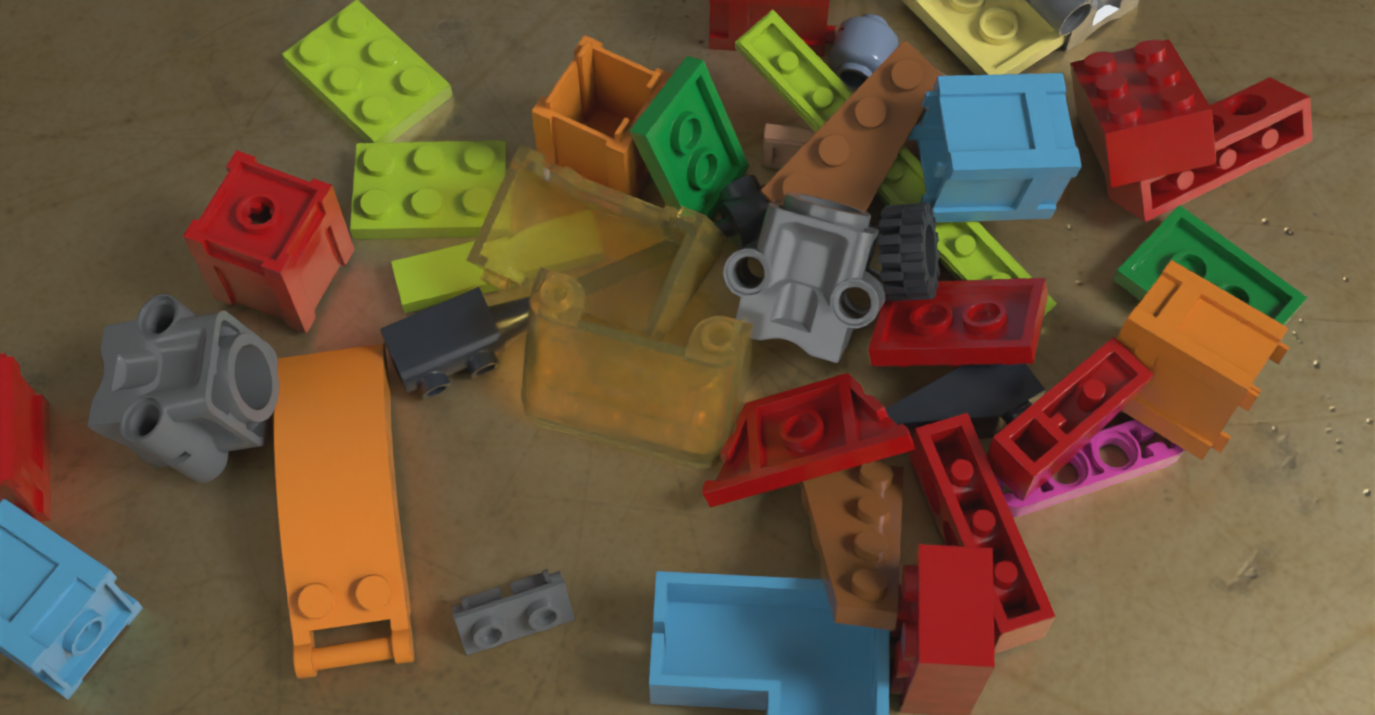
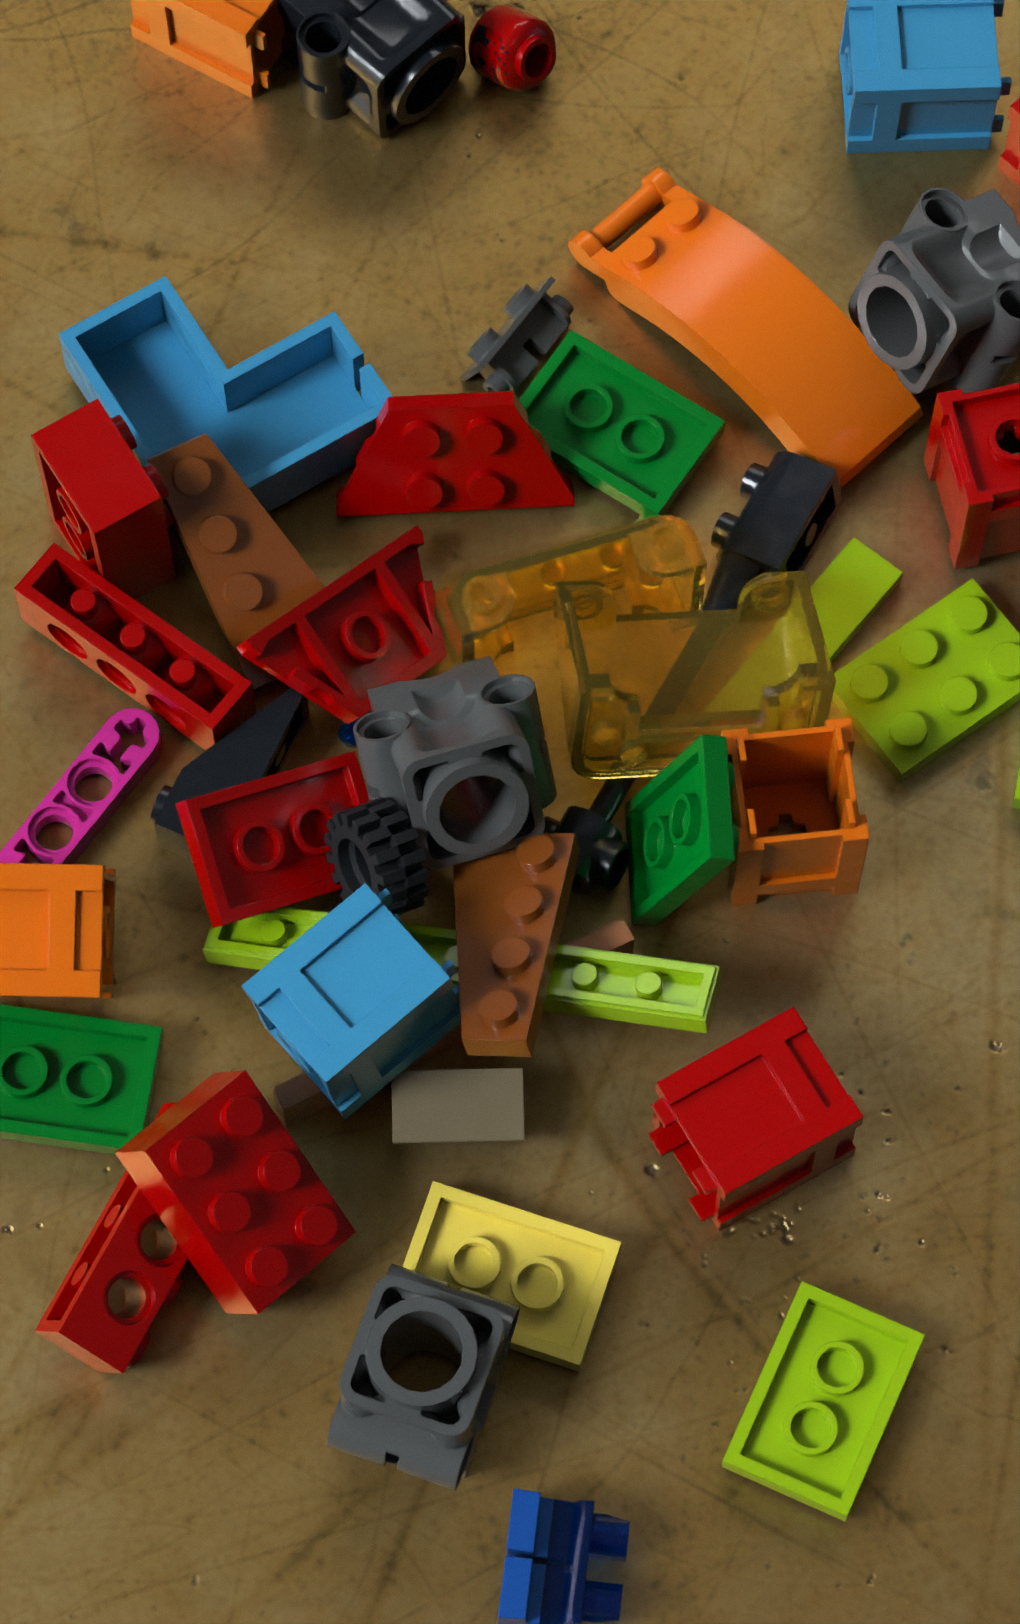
camera: 145 degrees right, 5 degrees up
sand blue head [828,14,899,90] -> none
red slope [986,337,1154,501] -> none
none -> red wing [336,391,575,517]
none -> green plate [519,330,725,524]

